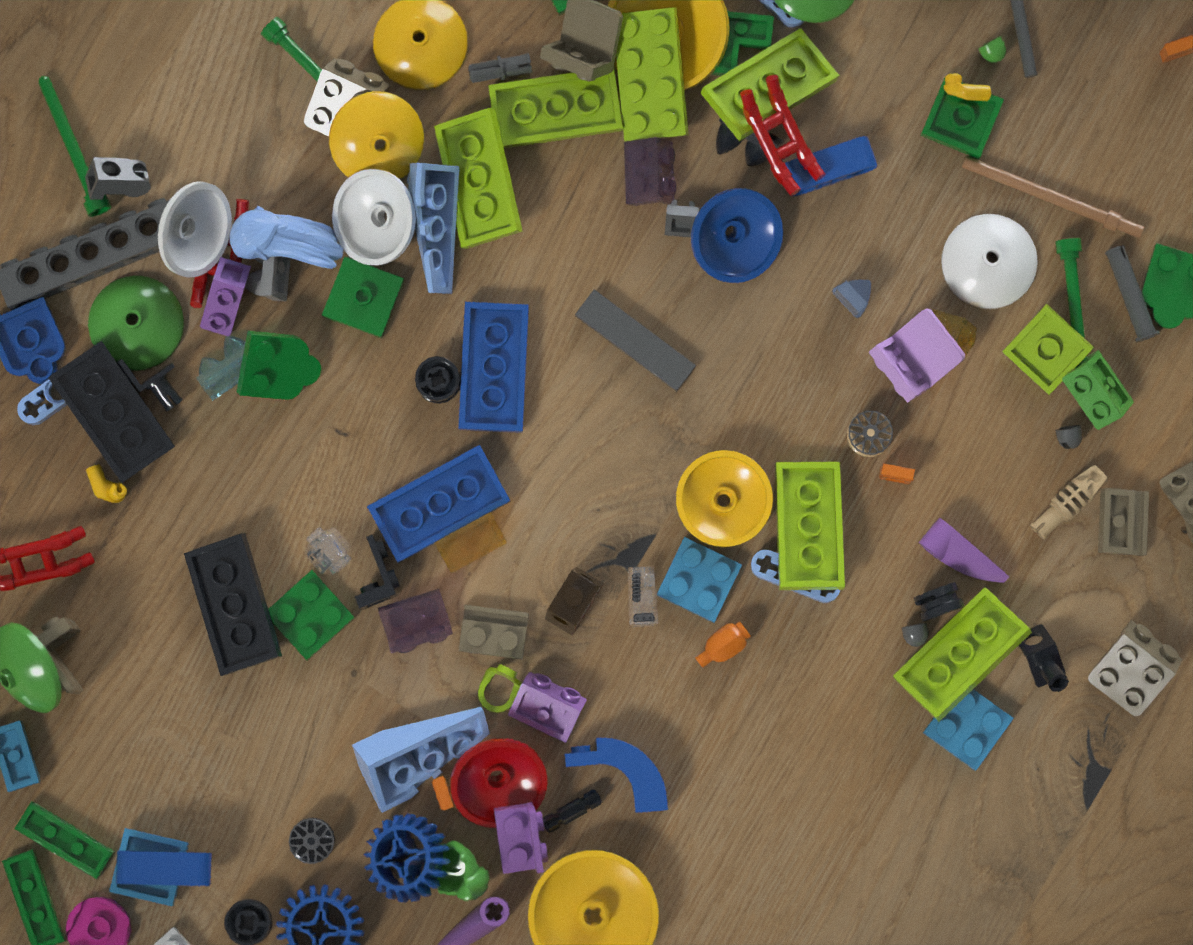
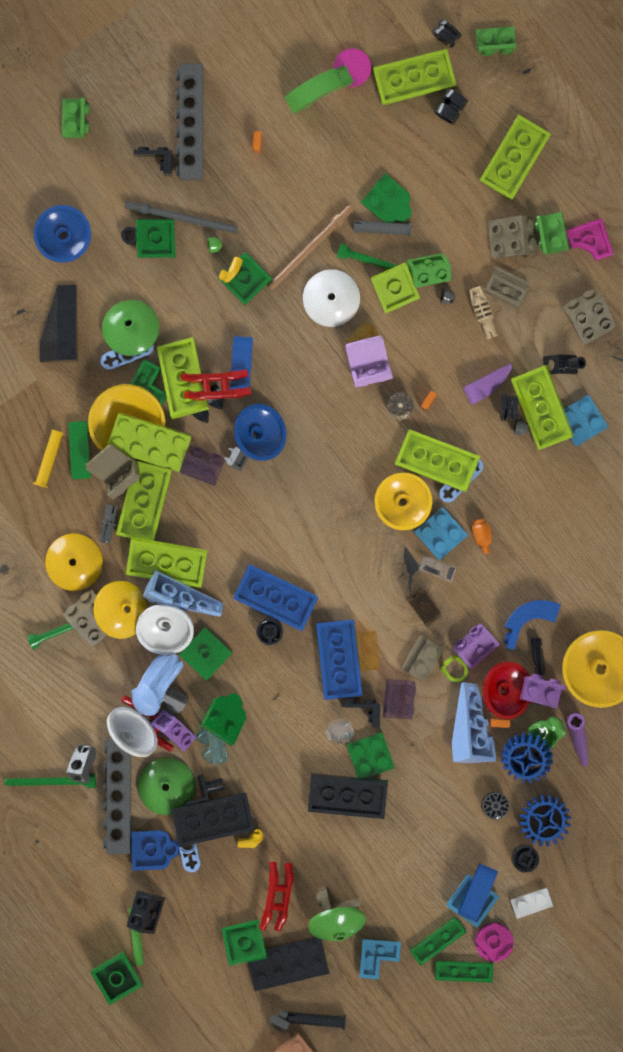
camera: 70 degrees left, 5 degrees up
dark grey tile [575,290,696,392] -> none
sand blue tile [832,280,871,318] -> none

